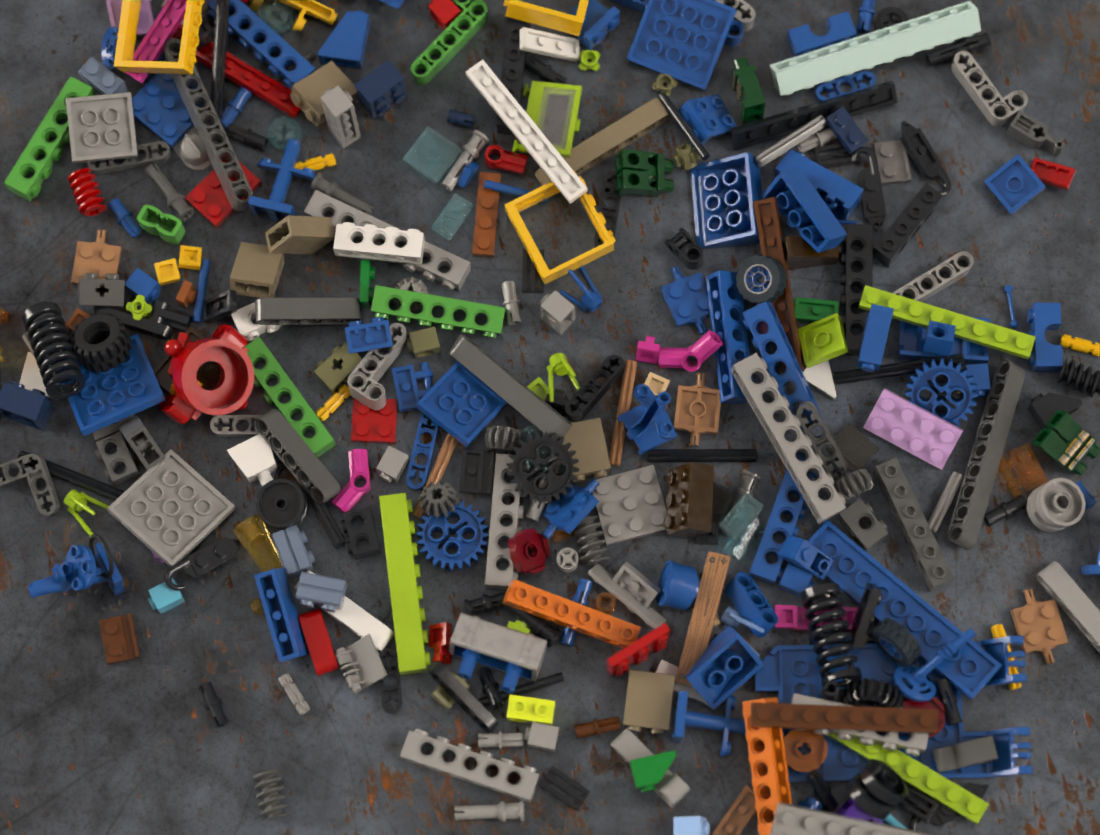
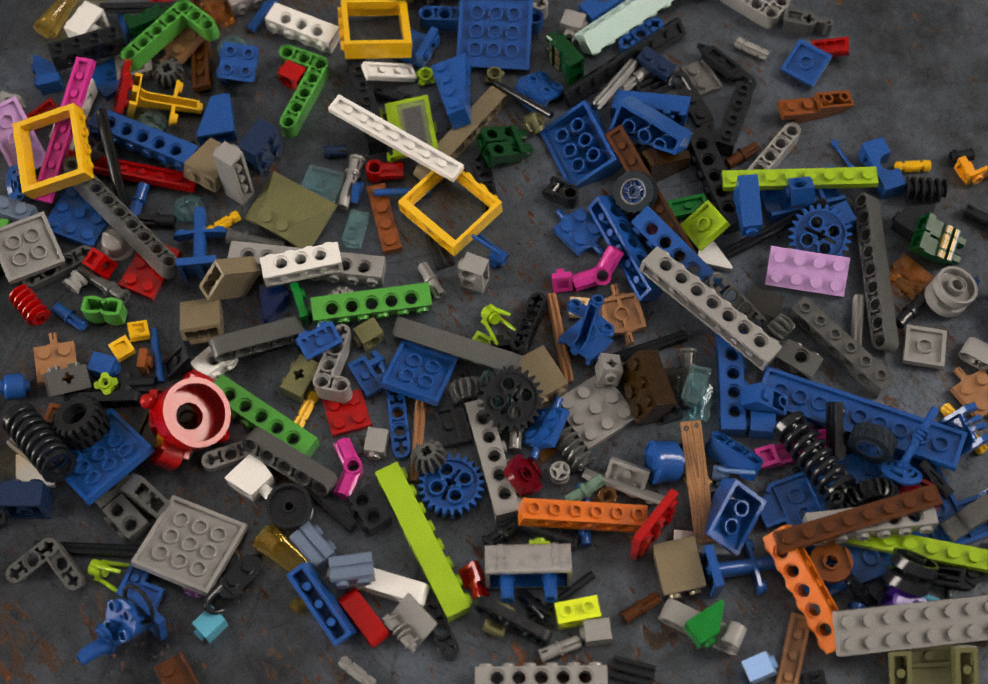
camera: 20 degrees left, 10 degrees down
none -> blue head [0,373,30,400]
none -> light grey wheel [63,270,88,295]
none -> red brick [82,247,118,280]
none -> blue plate [116,555,165,610]
none -> olive slope [244,171,338,248]
none -> clear blue slope [259,284,290,324]
none -> blue wedge [431,53,471,130]
none -> light grey brick [560,9,588,45]
none -> sand green pin [564,474,606,501]
none -> light grey brick [594,353,623,386]
none -> reddish brown axle [724,141,761,169]
none -> light grey axle [734,37,770,60]
none -> dark orange slope [777,90,855,123]
none -> light grey plate [902,324,947,370]

